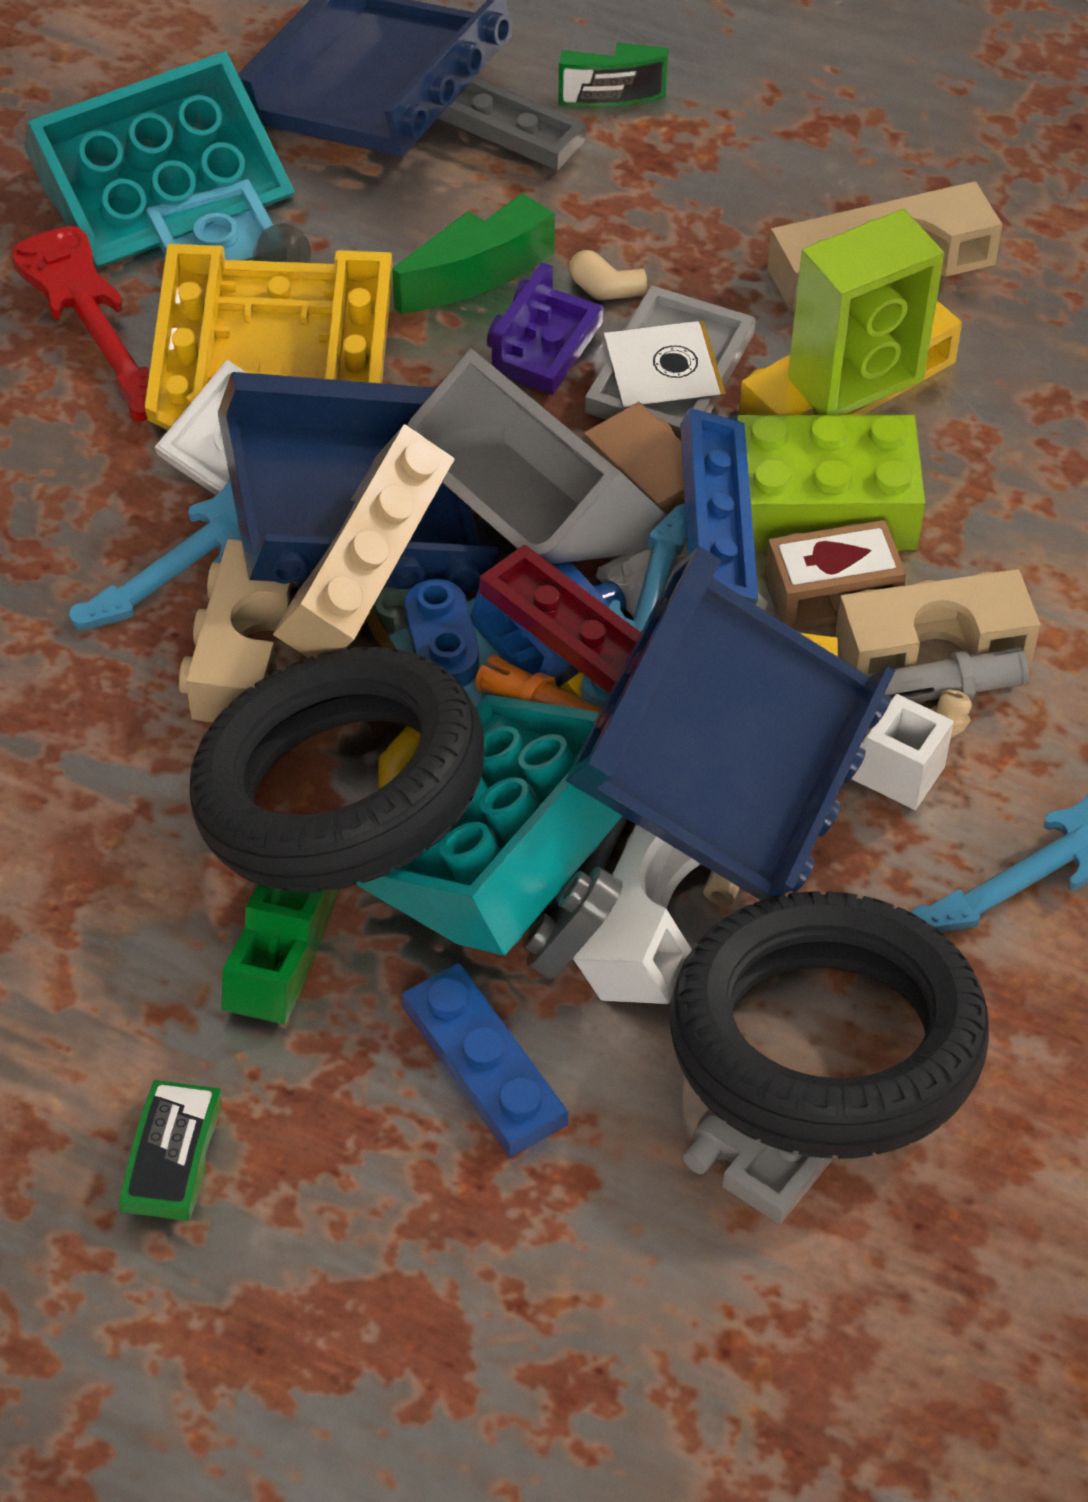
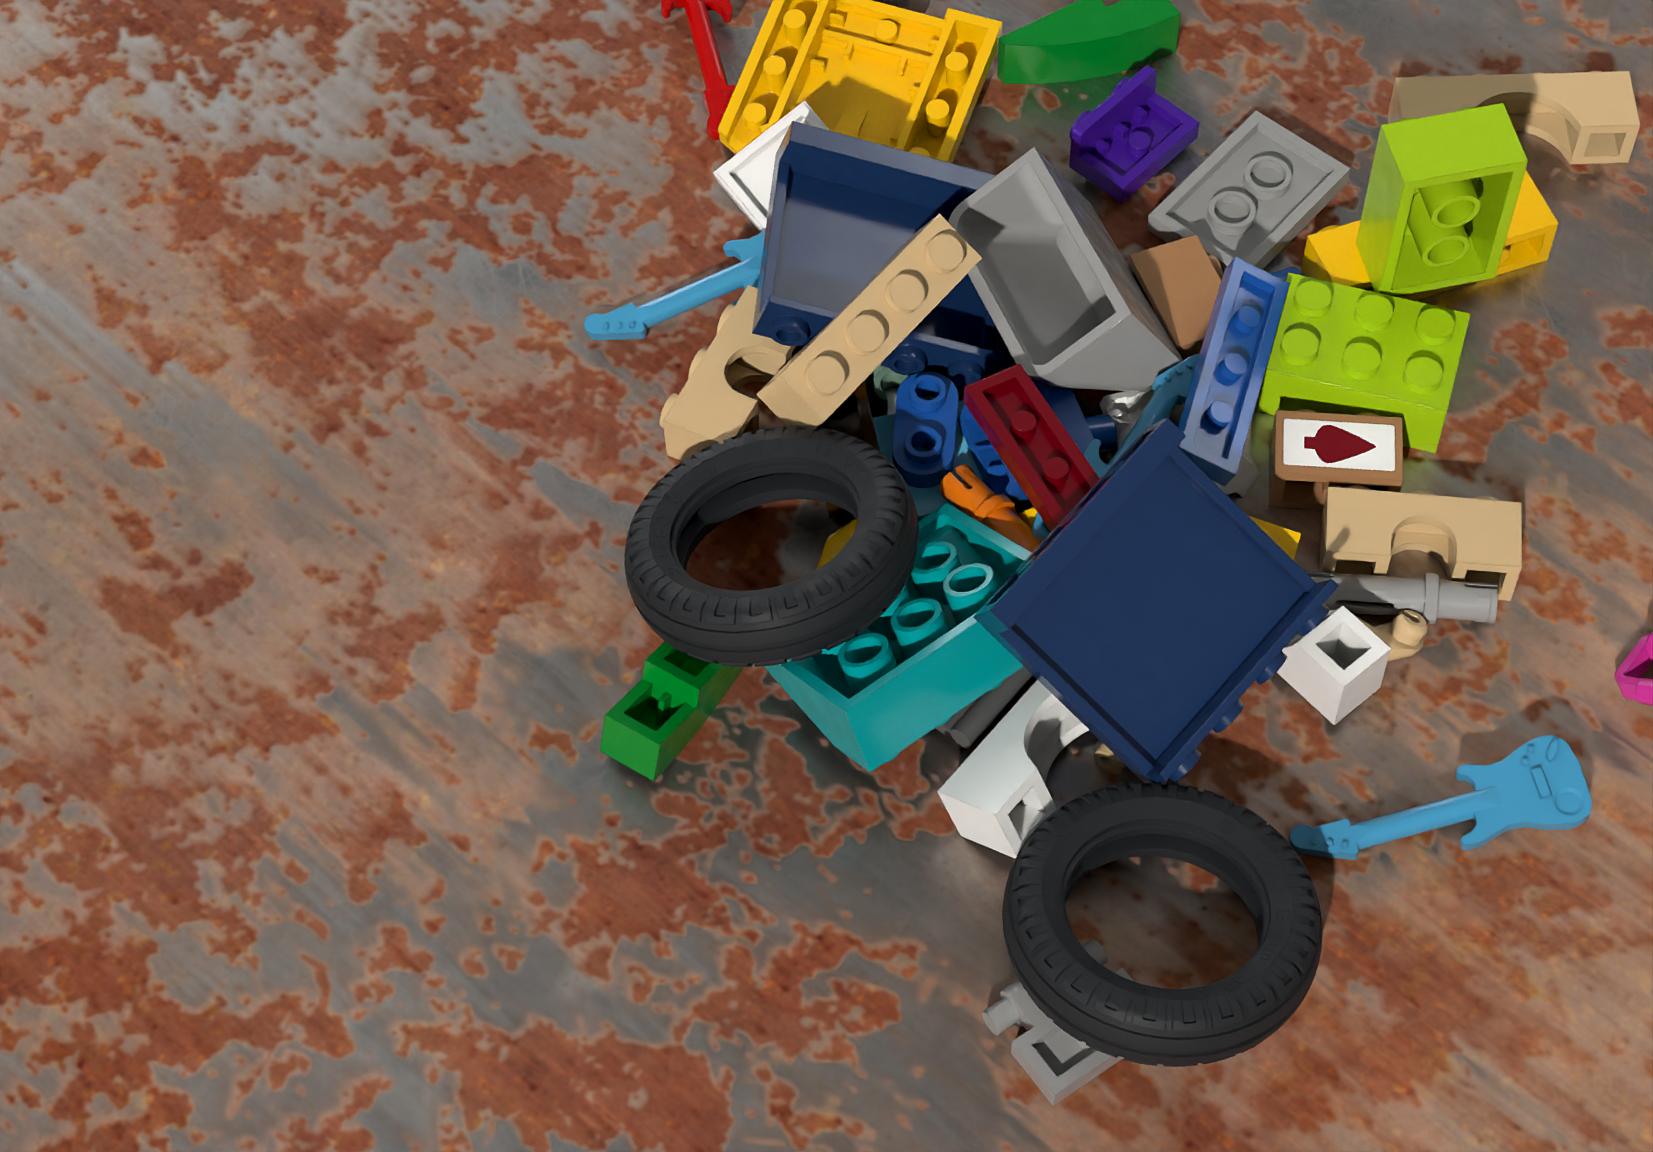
camera: 20 degrees right, 5 degrees up
slope [119,1080,221,1221] -> none
blue plate [402,963,569,1158] -> none
dark grey plate [523,867,623,980] -> none
tan arm [568,250,647,300] -> none
white sticker [604,320,726,407] -> none

